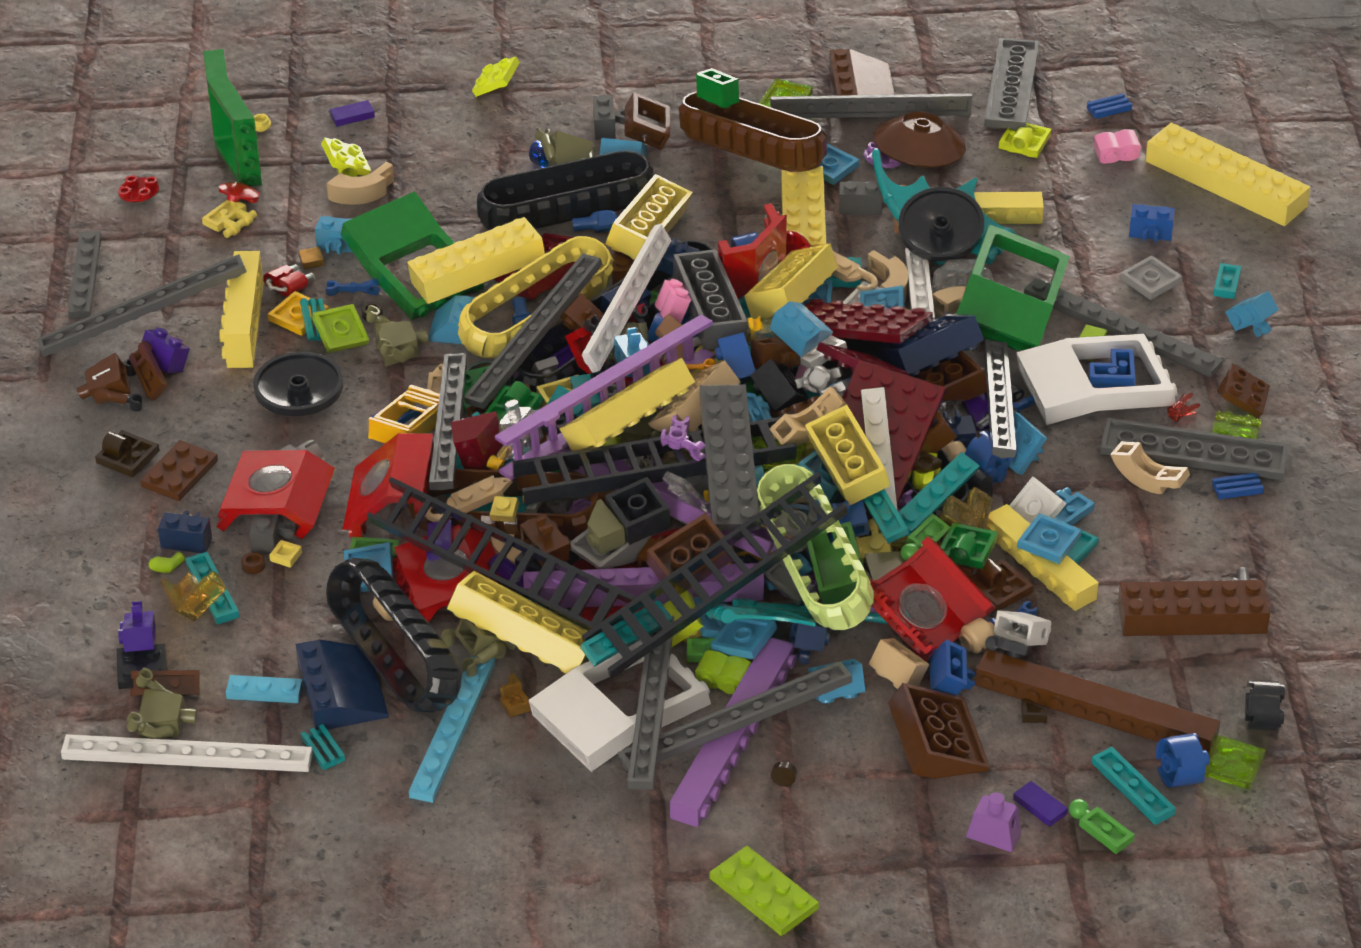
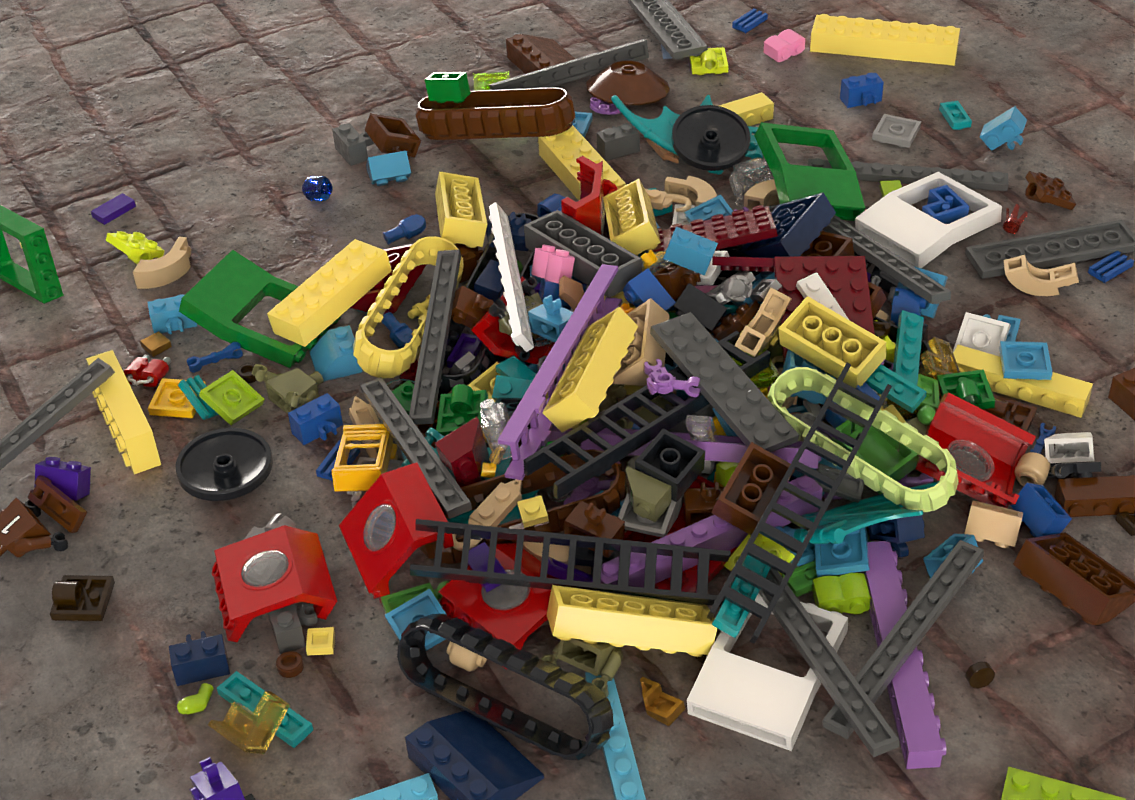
camera: 25 degrees left, 0 degrees up
reddish brown plate [141,440,218,501] -> none
light yellow plate [202,200,257,238] -> none
red dish [219,182,260,203] -> none
neon yellow plate [472,56,520,97] -> none
black piece [477,151,653,230] -> none
olive torso [535,128,597,166] -> none
white plate [905,248,935,320] -> none
clear neon green plate [1211,411,1262,439] -> none
none -> blue brick [288,393,343,445]

